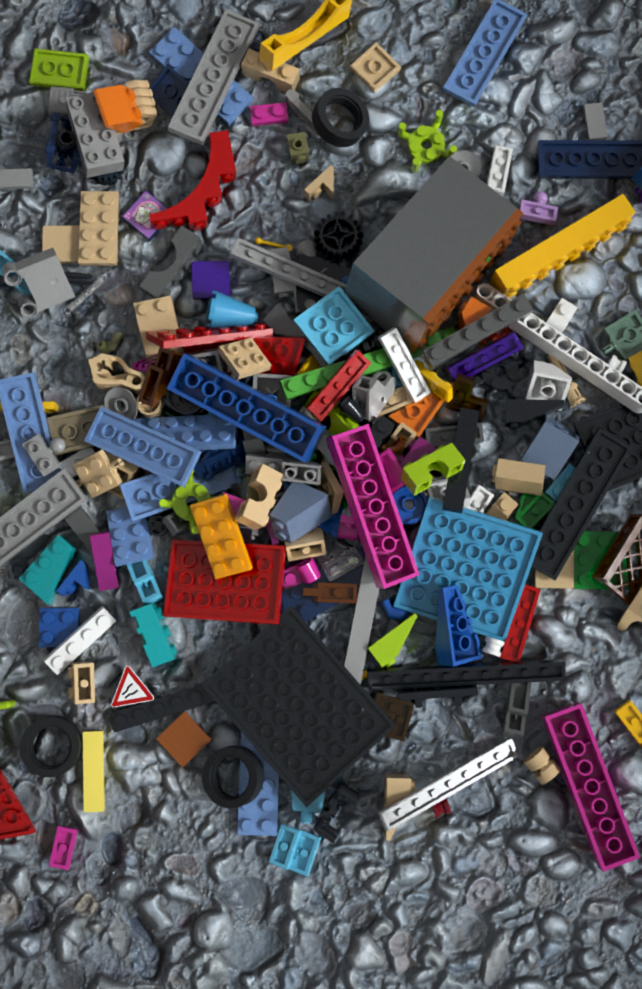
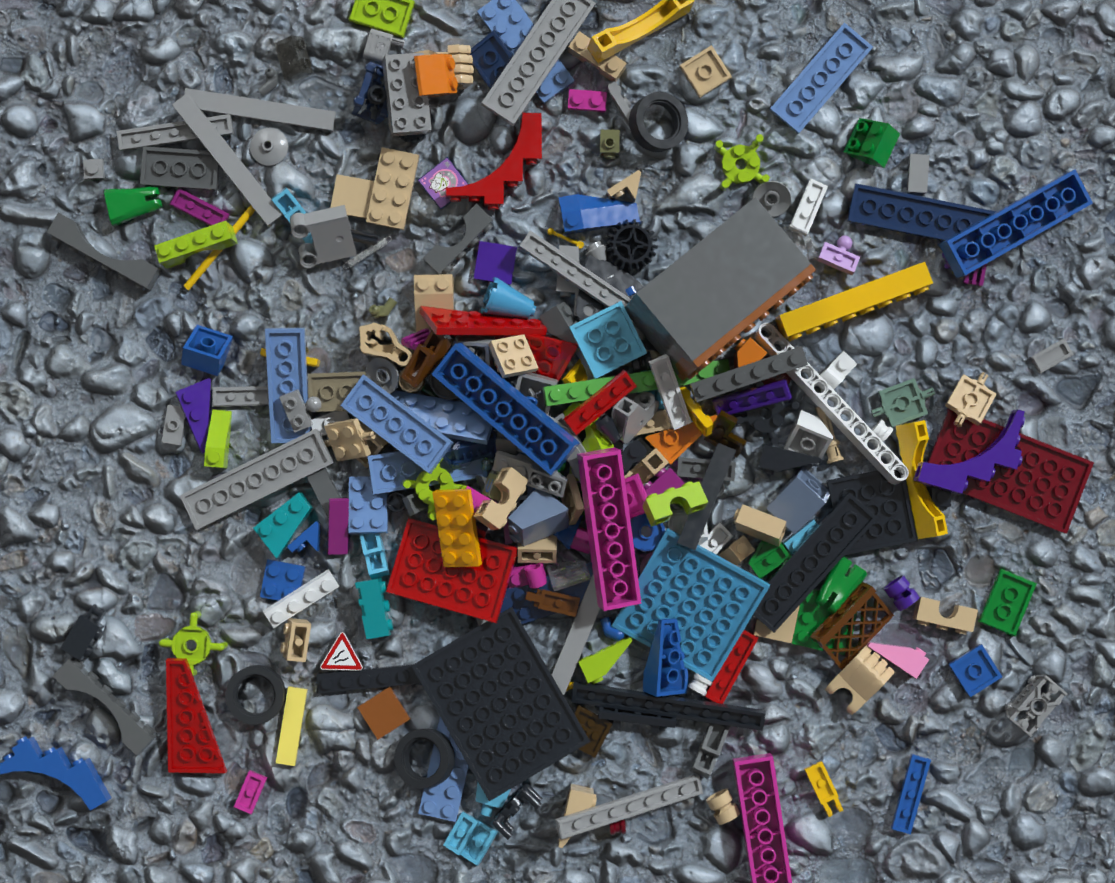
camera: 15 degrees right, 5 degrees up
reddish brown arm [379,436,407,454] -> none
none -> blue wedge [558,194,640,235]
none -> green piece [816,556,868,614]
none -> green slope [844,118,900,168]

